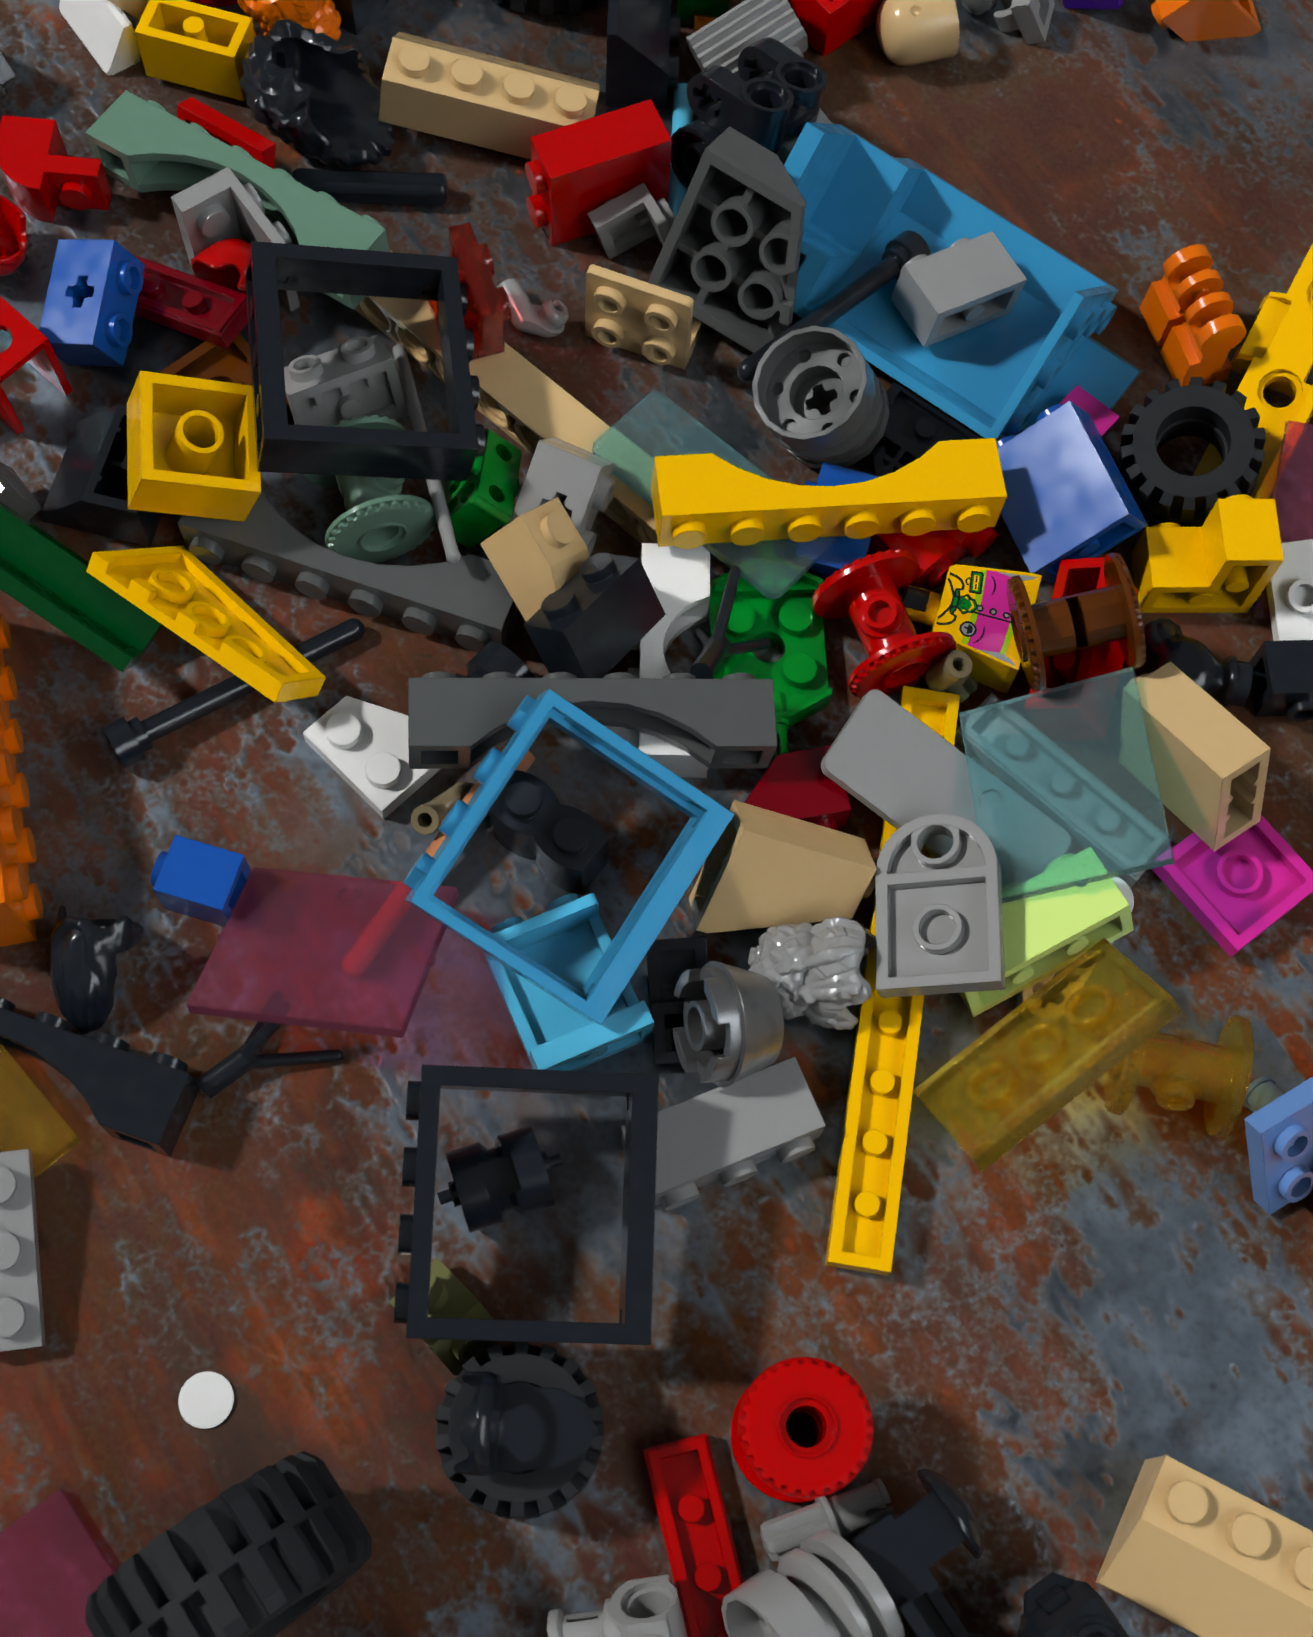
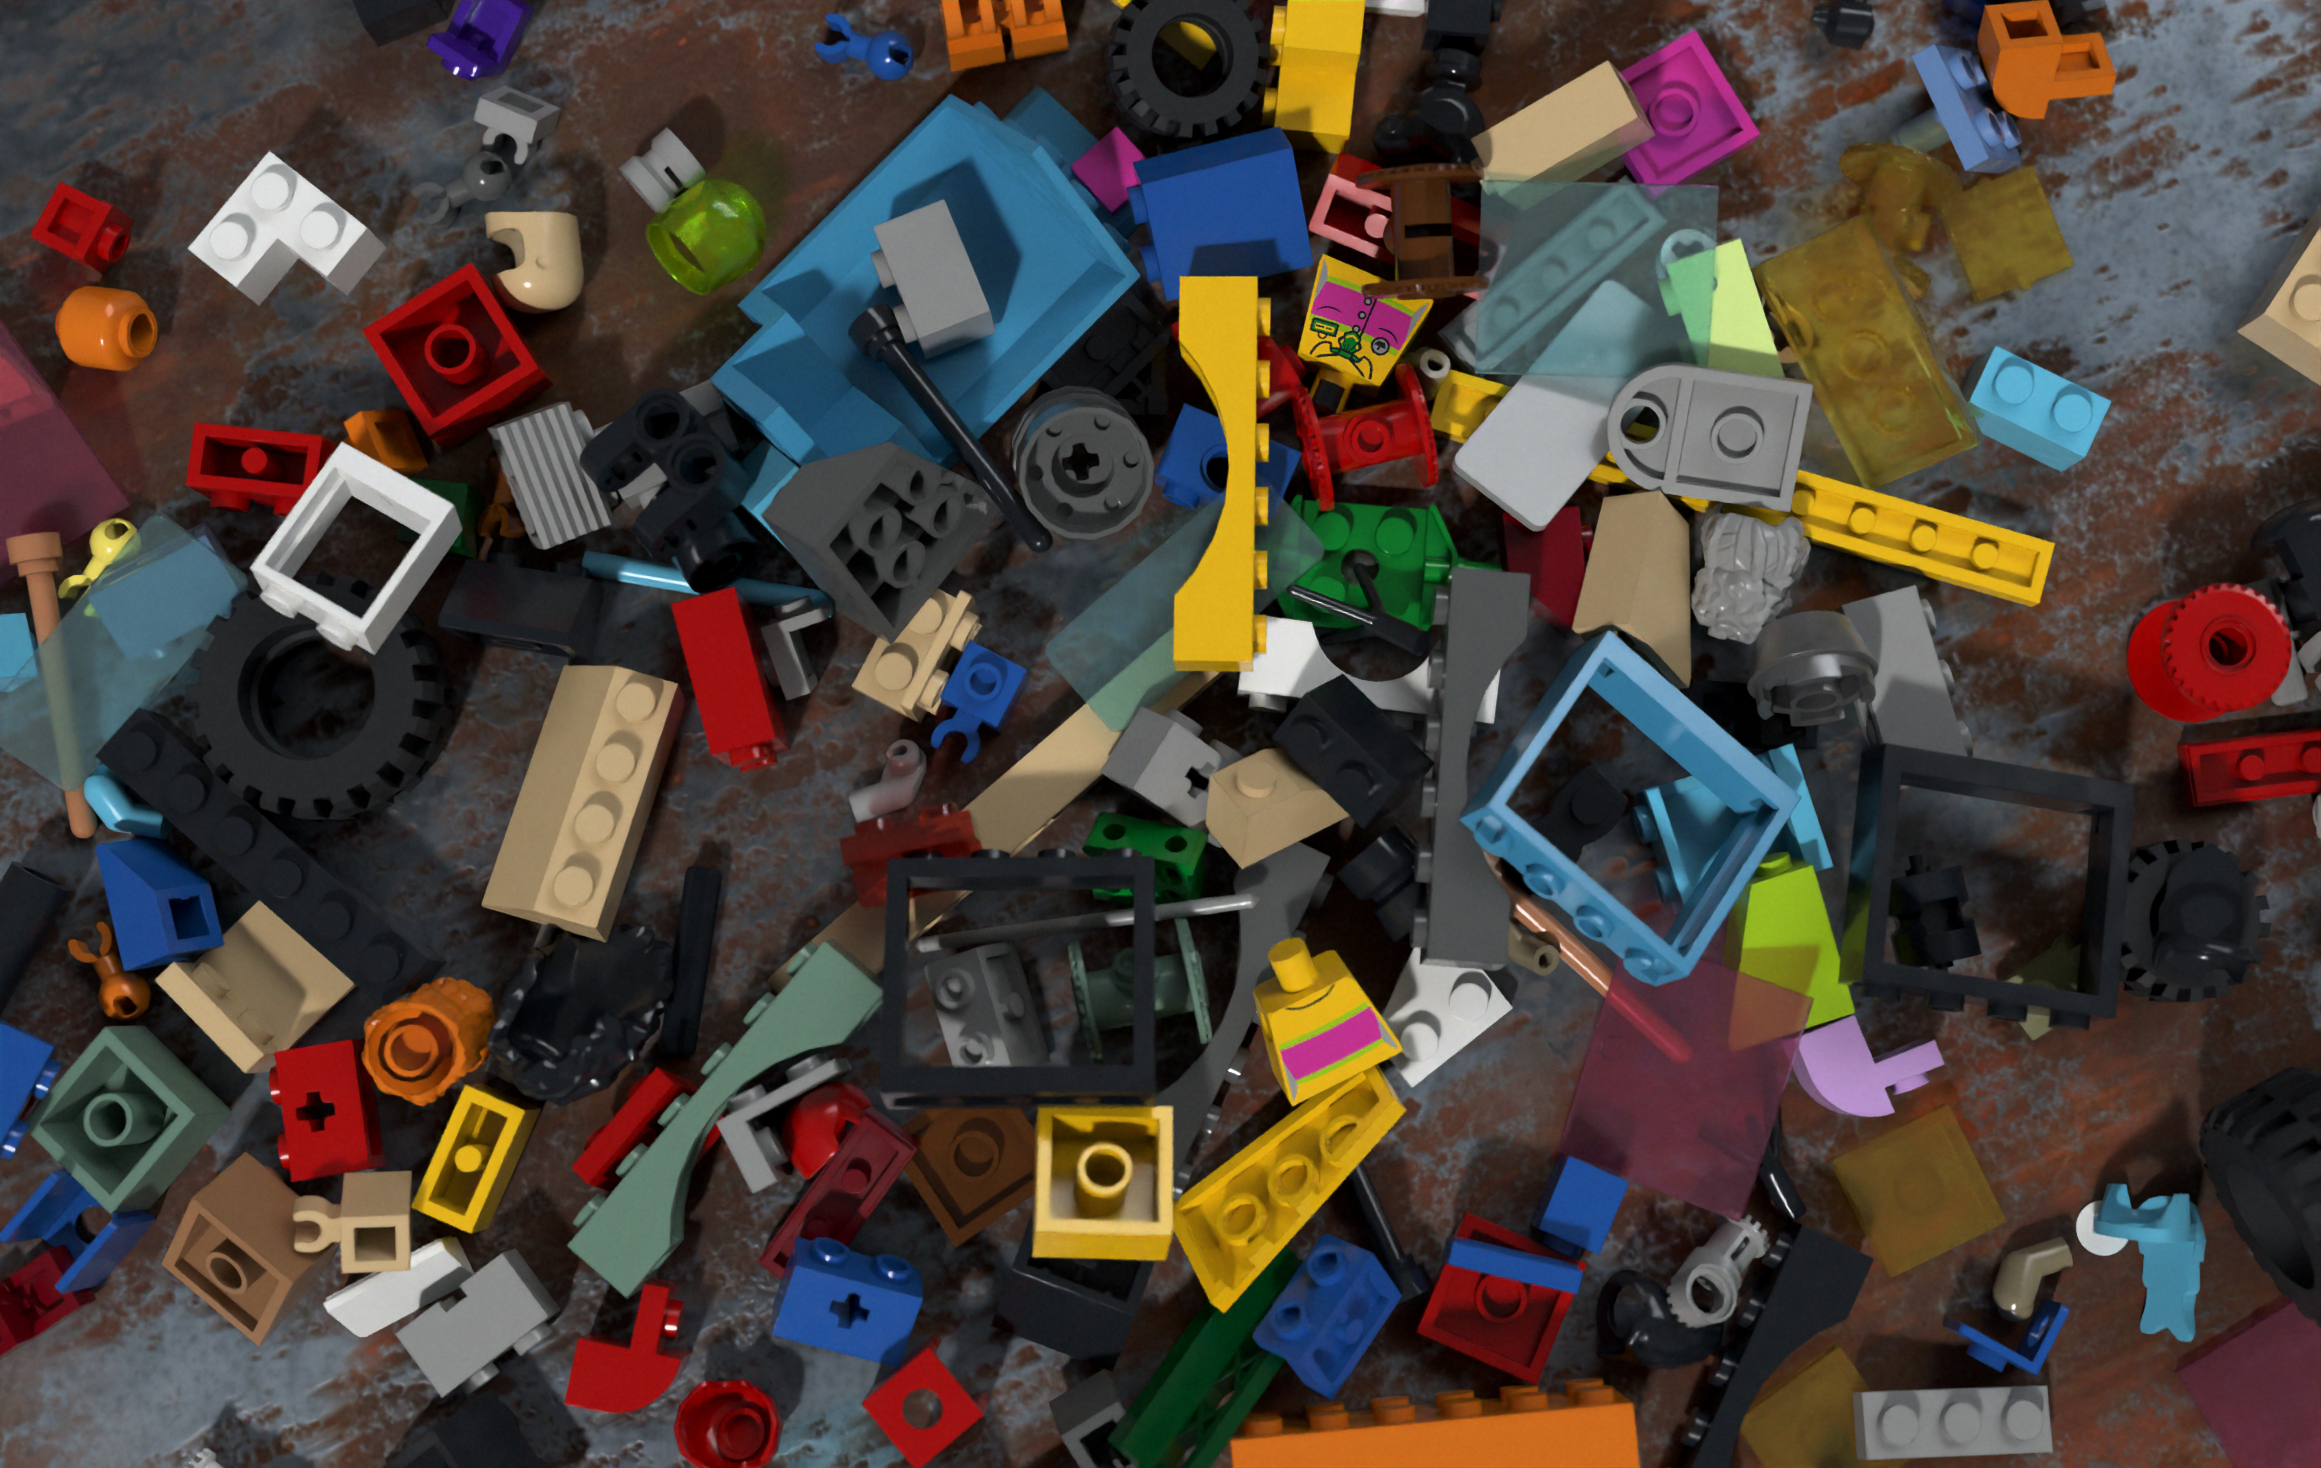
camera: 80 degrees left, 15 degrees up
none -> light grey brick [396,1248,561,1398]
none -> light grey wheel [618,128,708,216]
none -> clear neon green helmet [645,178,768,296]
none -> blue arm [814,13,915,81]
none -> blue brick [931,640,1030,766]
none -> yellow torso [1253,938,1404,1107]
none -> blue bracket [1253,1234,1402,1402]
none -> red plate [1414,1210,1587,1385]
none -> blue tile [1442,1235,1583,1294]
none -> light grey connector [1667,1209,1770,1328]
none -> lime slope [1713,852,1856,1052]
none -> lavender brick [1781,1015,1945,1117]
none -> clear yellow tile [1829,1104,2007,1278]
none -> clear yellow piece [1935,165,2074,304]
none -> blue bracket [1942,1298,2070,1375]
none -> medium azure brick [1948,345,2112,472]
none -> dark tan arm [1992,1236,2073,1322]
none -> medium azure hair [2093,1184,2206,1342]

